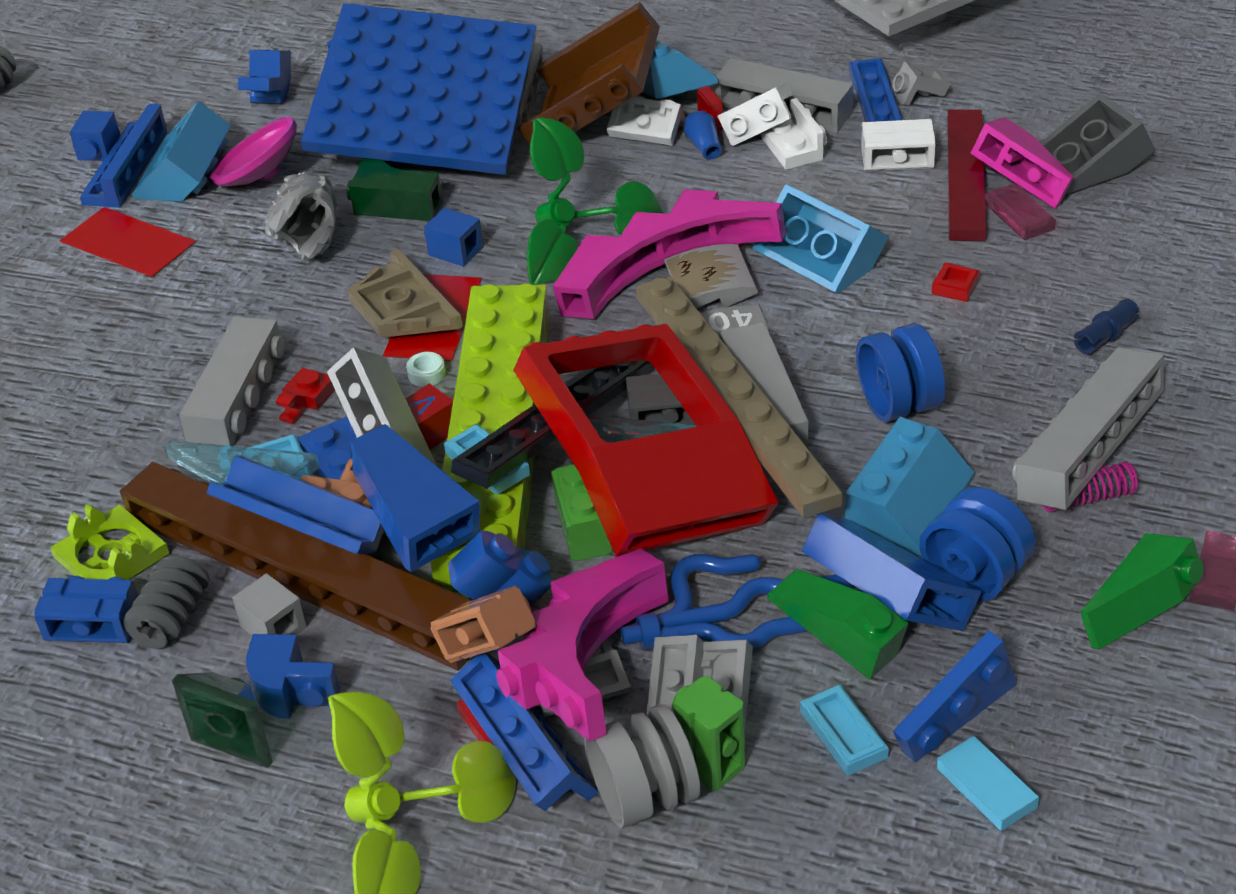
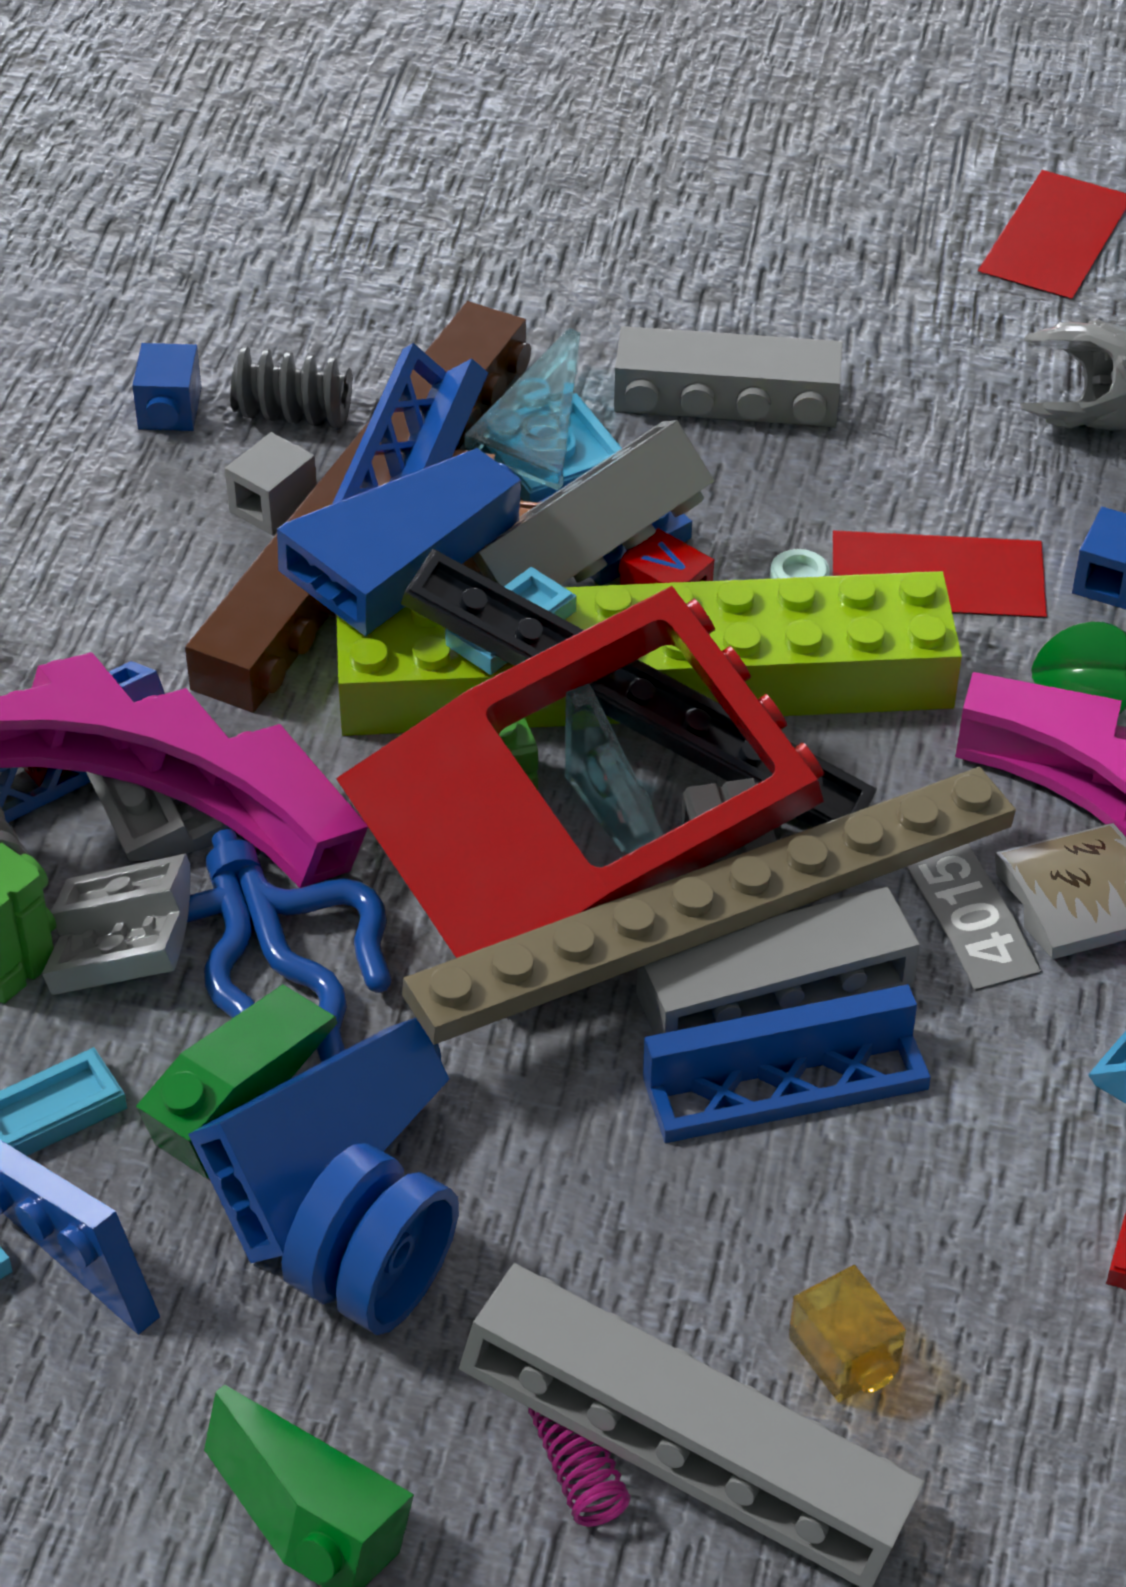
camera: 80 degrees right, 5 degrees up
blue brick [34,576,138,643] -> none
lime piece [50,503,169,580] -> none
clear green slope [172,672,273,768] -> none
blue brick [246,634,341,719] -> none
red plate [276,368,335,424] -> none
dark tan wing [347,249,463,338] -> none
nougat brick [430,586,536,663] -> none
blue brick [448,531,552,607] -> none
dark azure slope [845,417,975,557] -> none
blue wheel [856,323,945,423] -> none
dark blue pin [1074,299,1140,354] -> none
none -> blue brick [132,343,202,431]
none -> blue fence [643,984,931,1143]
none -> clear yellow brick [789,1264,906,1403]

